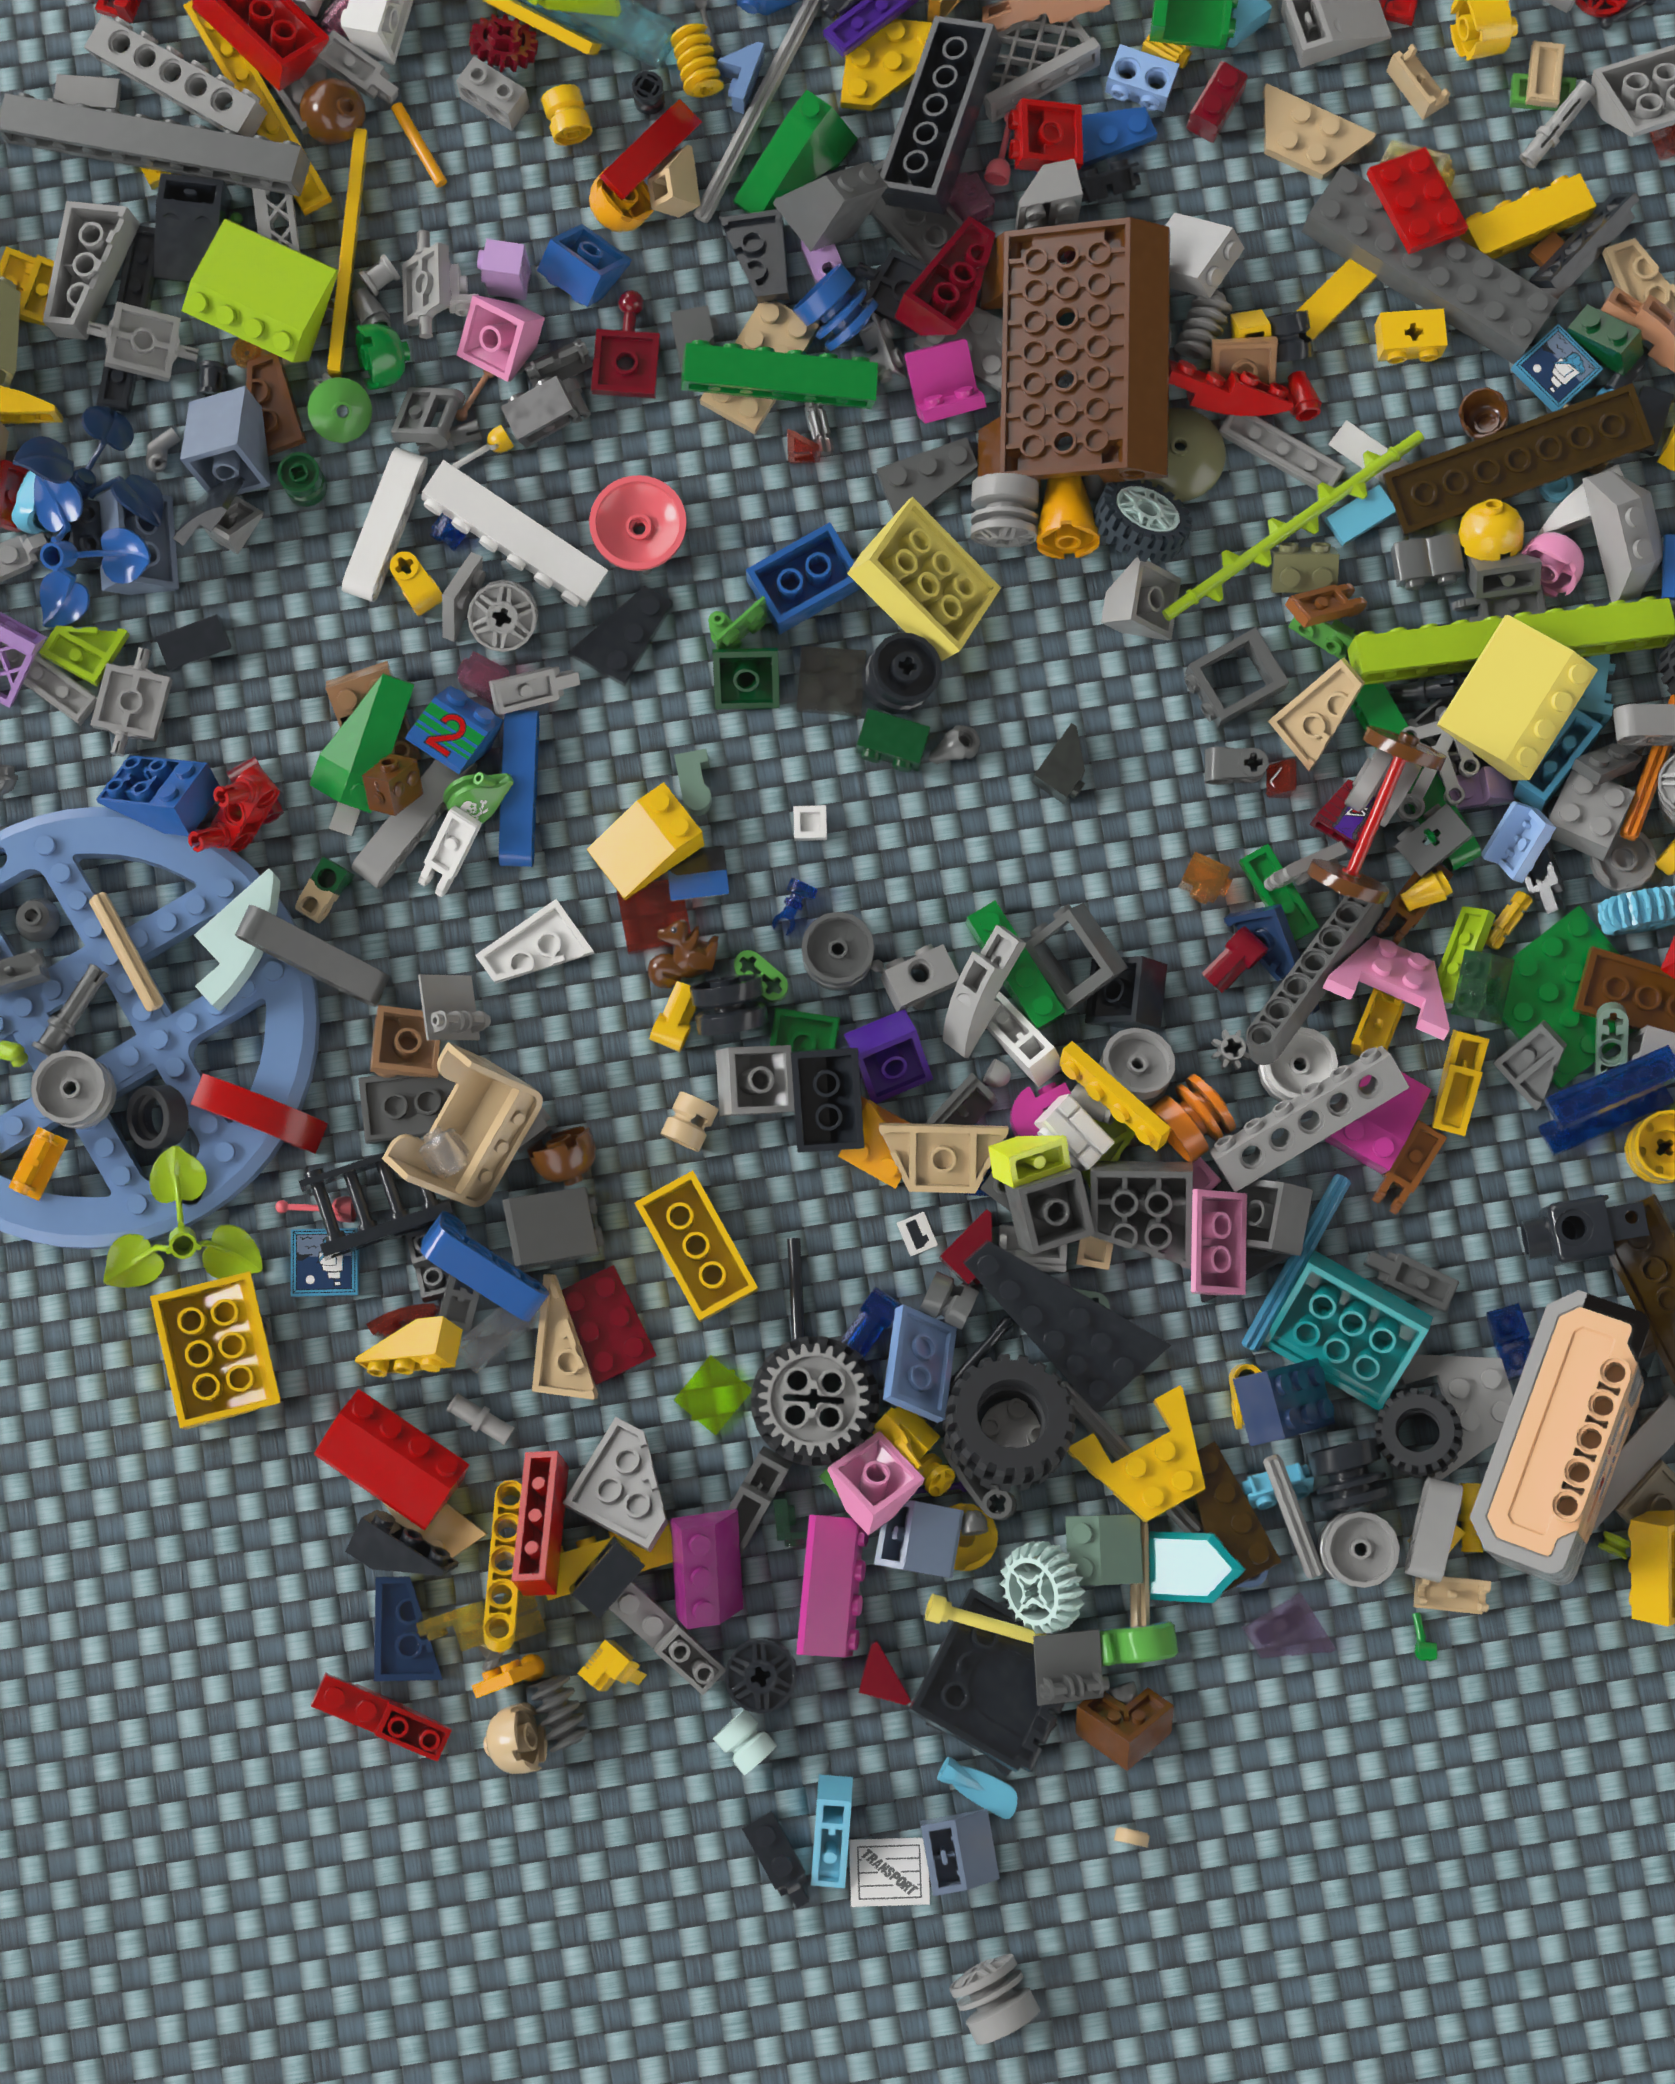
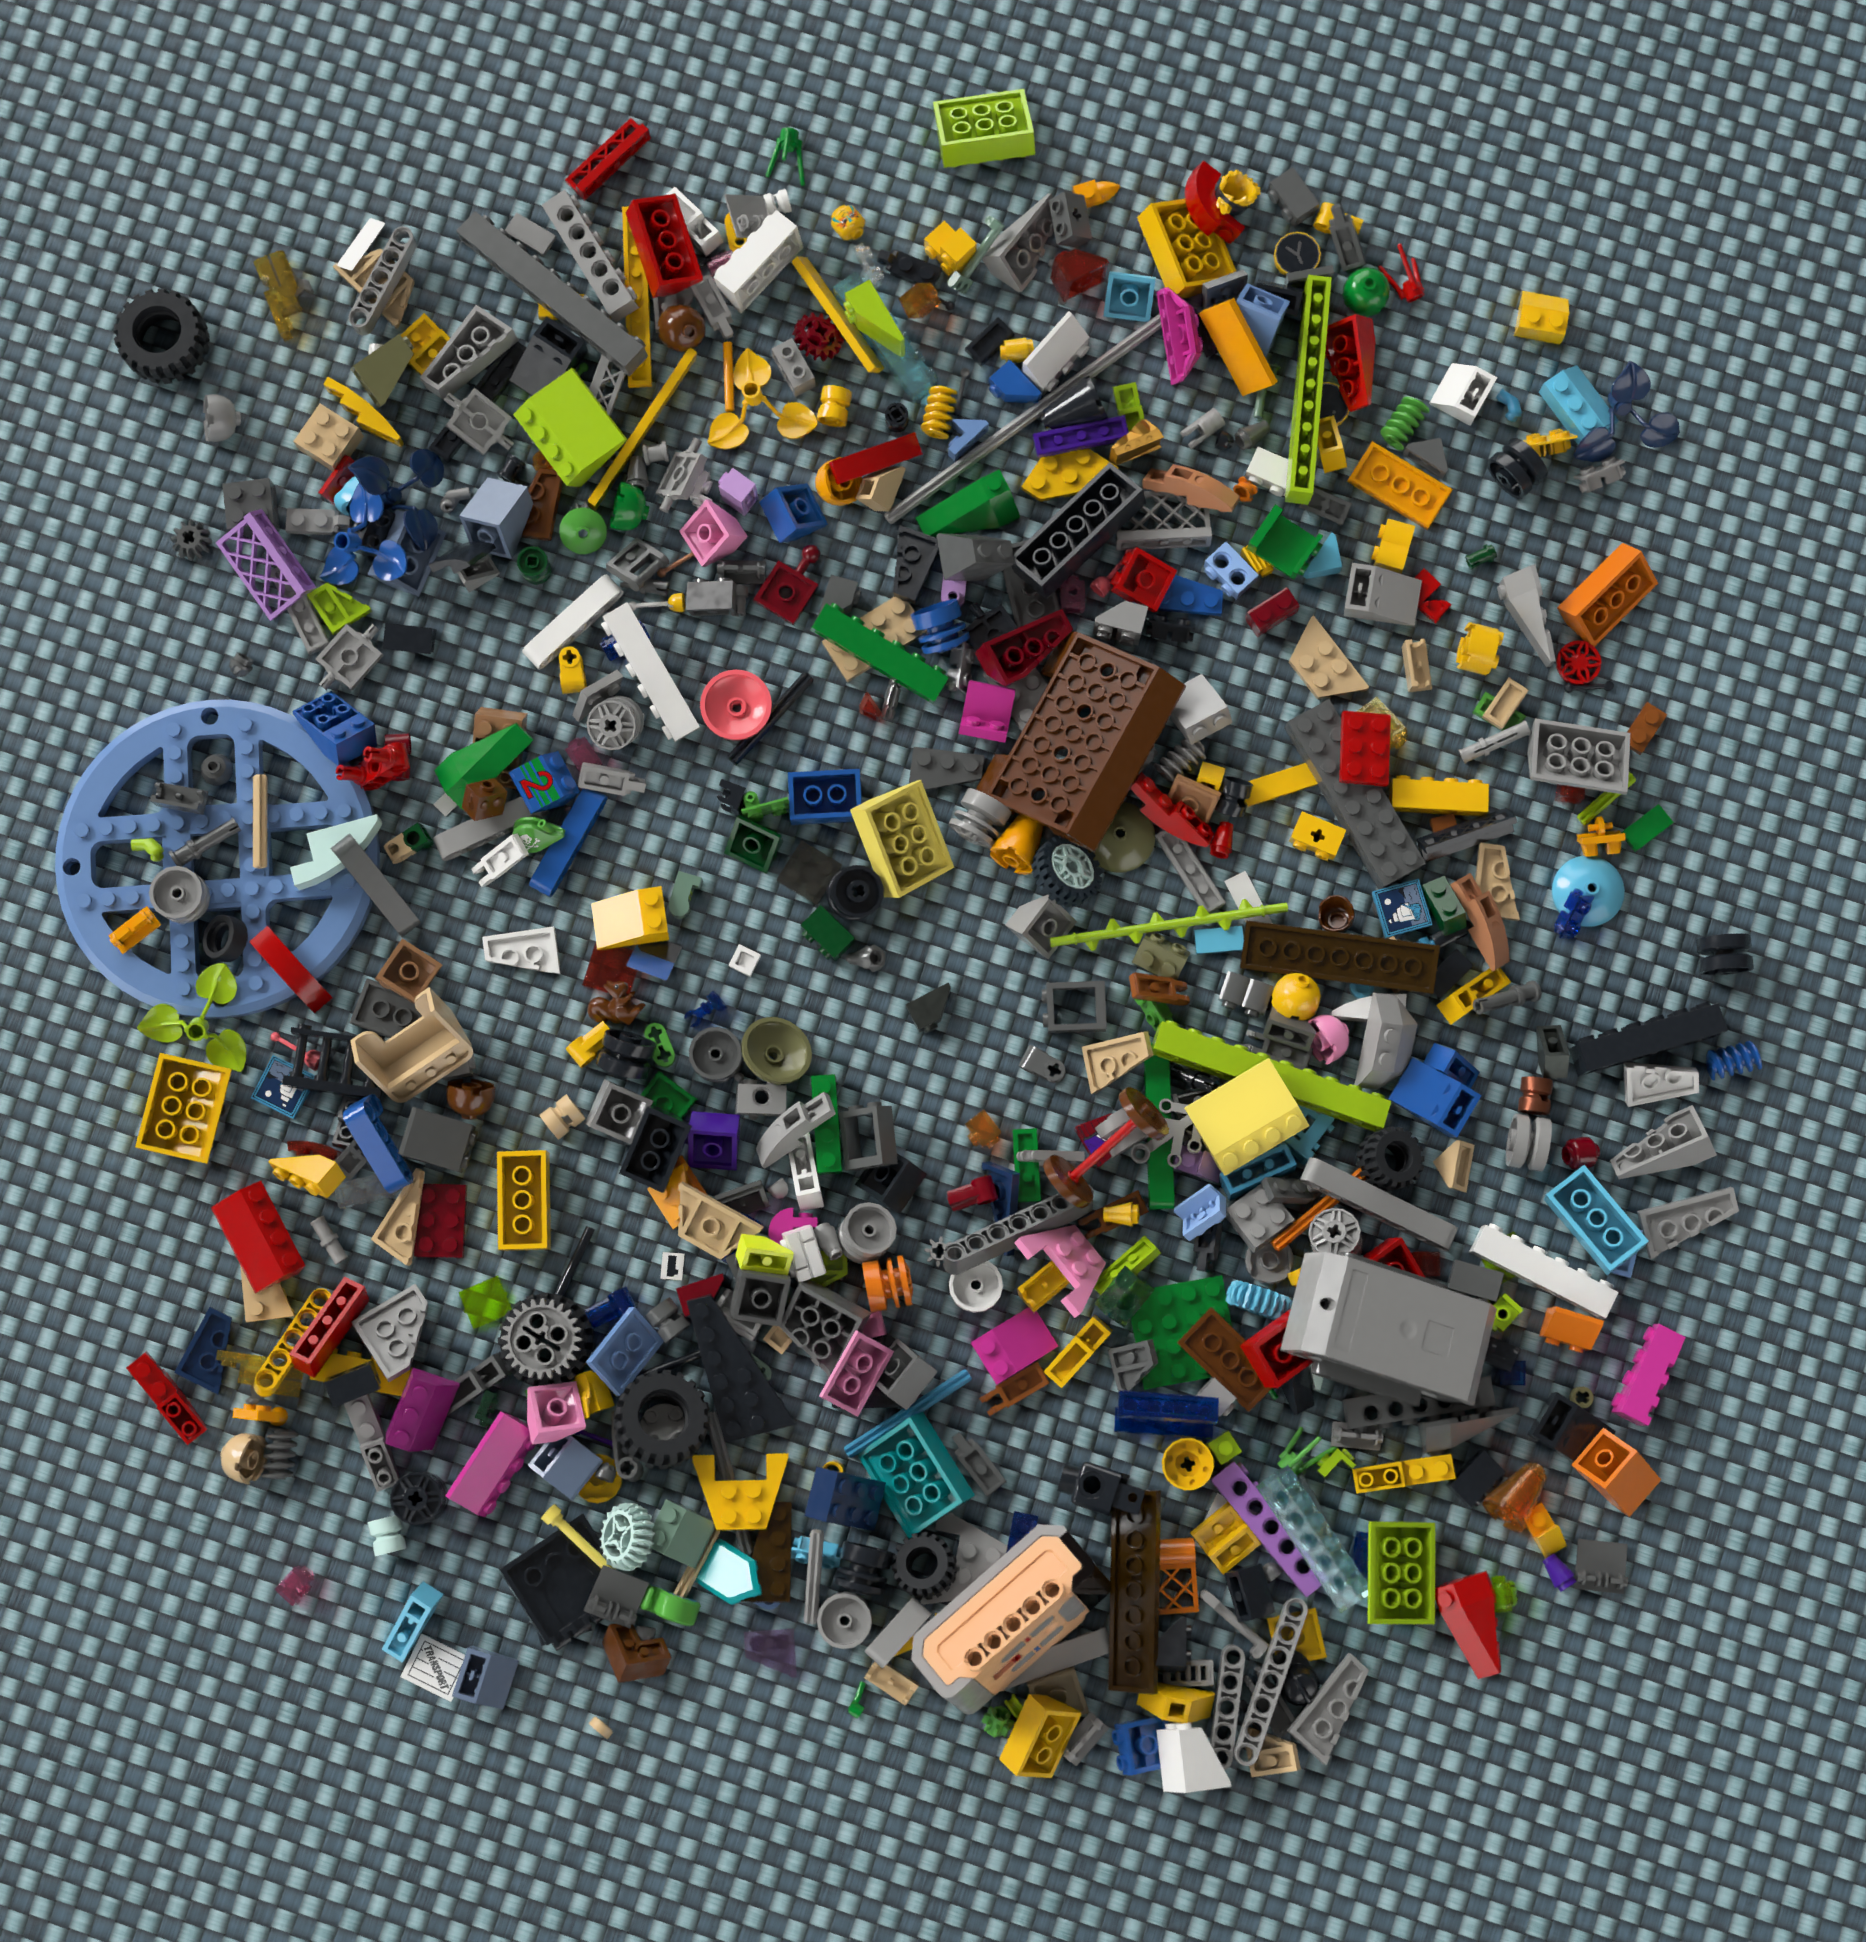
camera: 30 degrees right, 0 degrees up
black slope [345,1510,460,1575] -> none
light grey hinge [418,974,491,1040] -> none
clear head [419,1126,470,1178] -> none
black wing [568,586,673,686] -> none
yellow piece [577,1639,647,1691] -> none
black hinge [742,1810,809,1909] -> none
dark red slope [859,1640,911,1705] -> none
yellow wheel [917,1453,955,1497] -> none
medium azure piece [937,1756,1017,1819] -> none
light grey wheel [949,1954,1041,2045] -> none
yellow plate [1059,1041,1171,1151] -> none
light grey brick [1208,1045,1410,1192] -> none
clear red slope [1266,758,1296,798] -> none
dark grey brick [1395,803,1474,878] -> none
yellow axle [1485,891,1533,950] -> none
sand green beam [1594,1002,1629,1097] -> none
none -> clear pink brick [274,1566,315,1606]
none -> yellow plant [707,348,818,449]
none -> black hinge [717,779,747,817]
none -> black axle [727,672,813,765]
none -> olive dish [741,1017,812,1084]
none -> bright green gear [981,1706,1014,1737]

